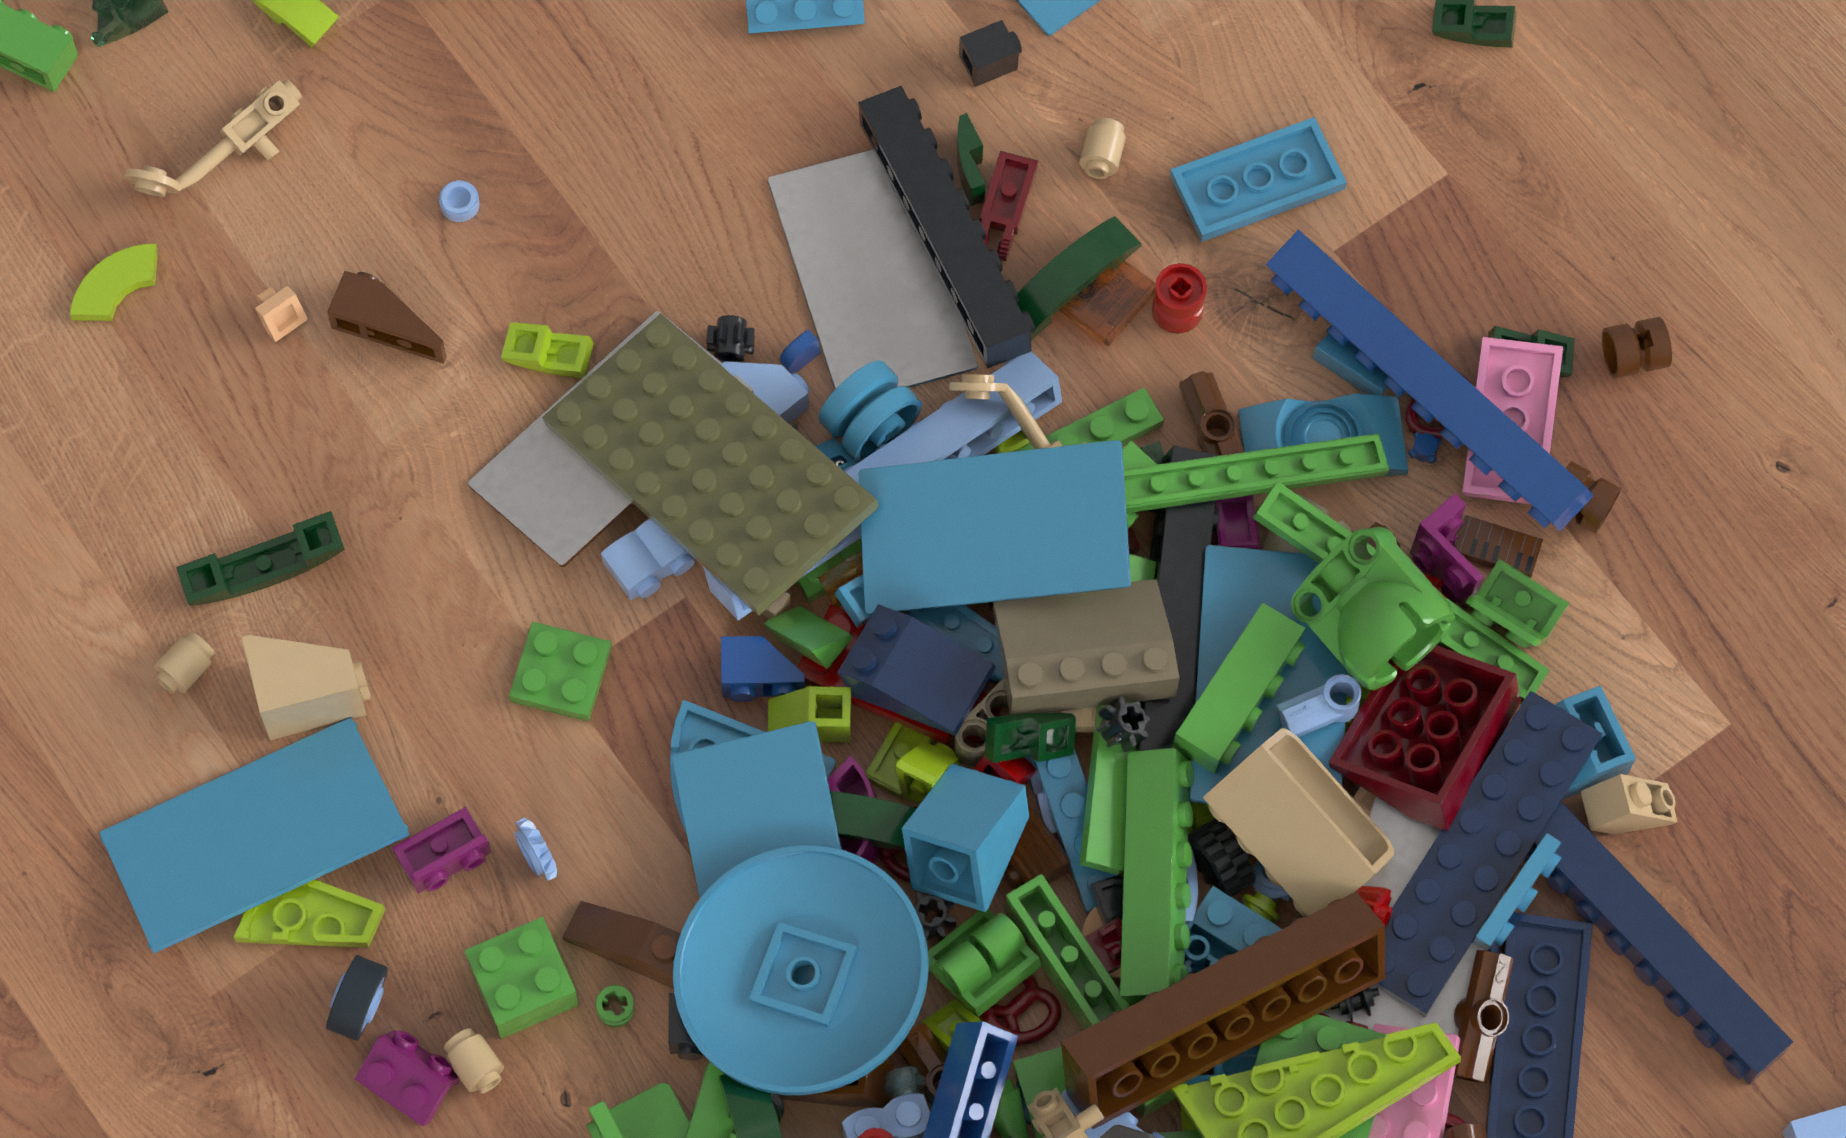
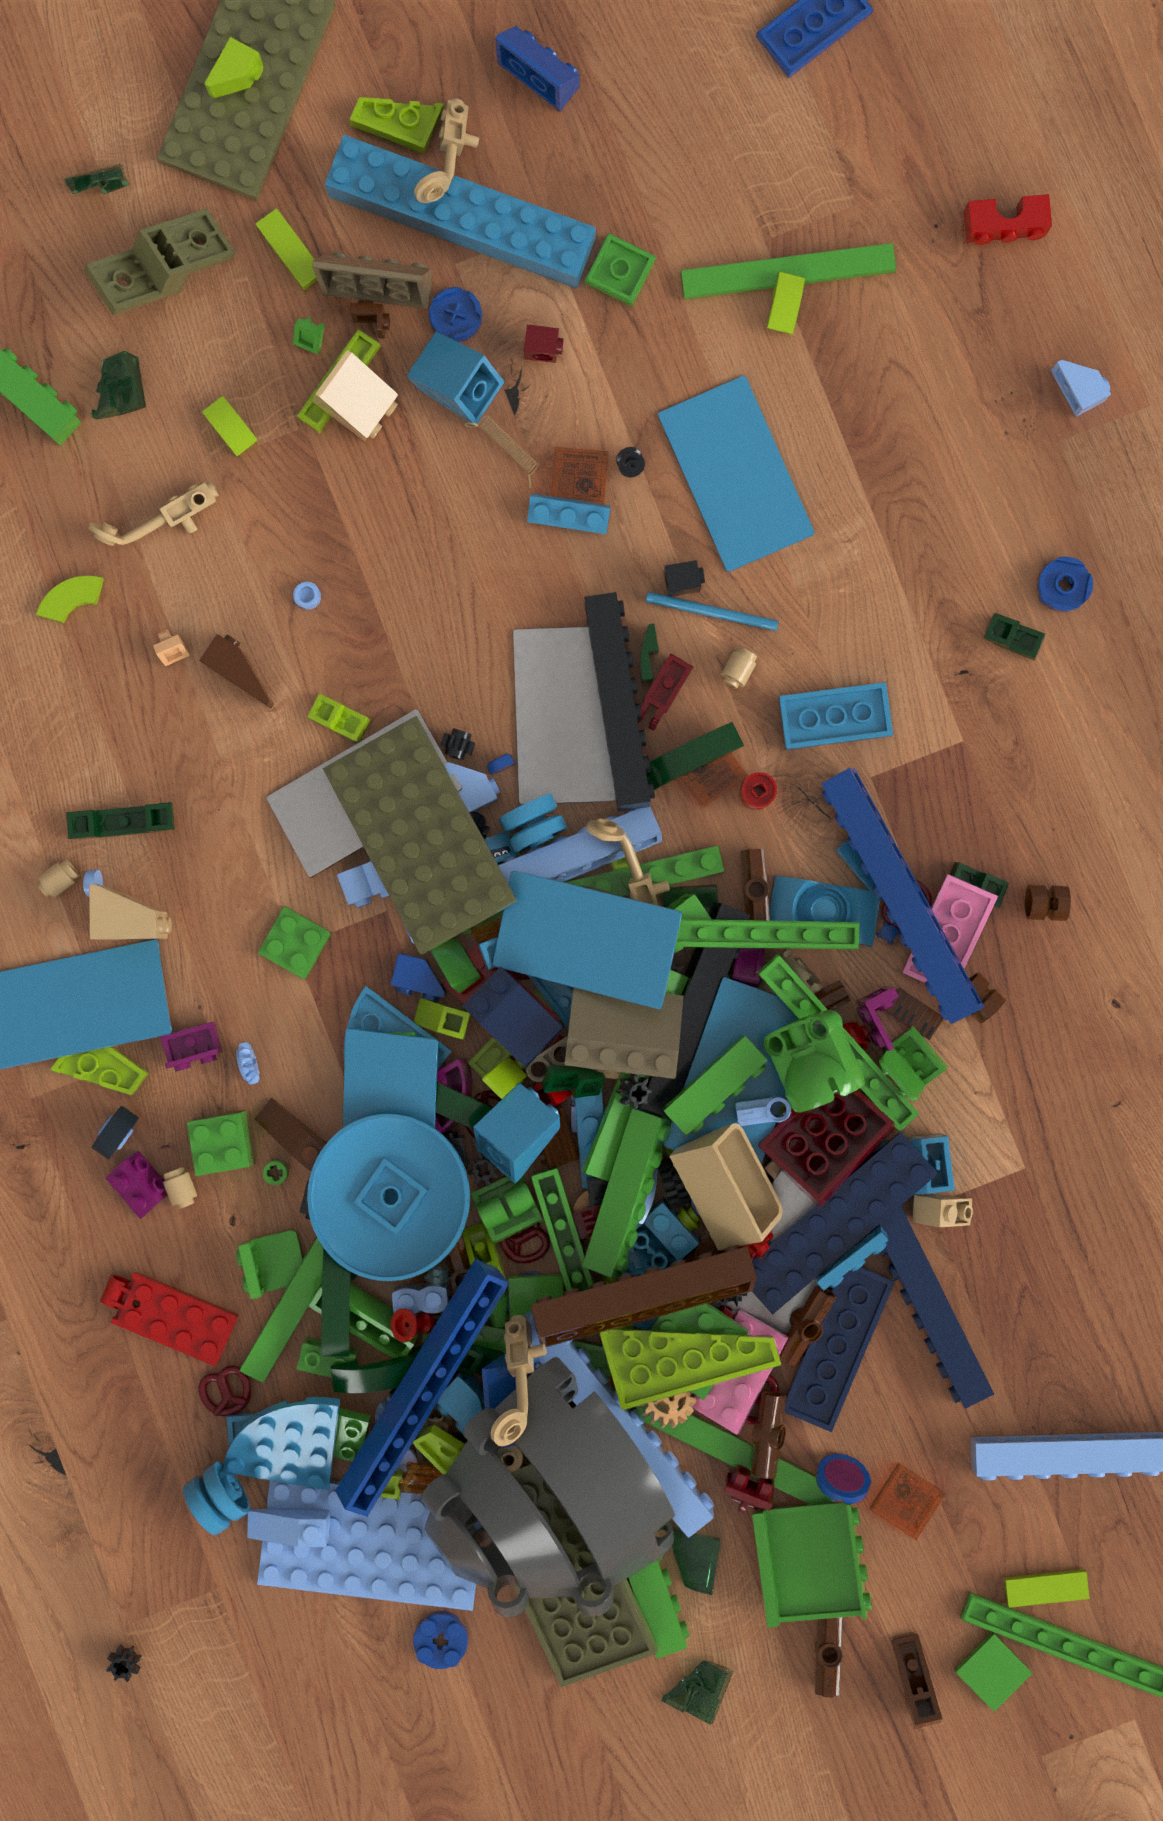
camera: 20 degrees right, 20 degrees up
none -> light blue tile [83,870,103,897]
none -> dark azure piece [646,592,778,631]

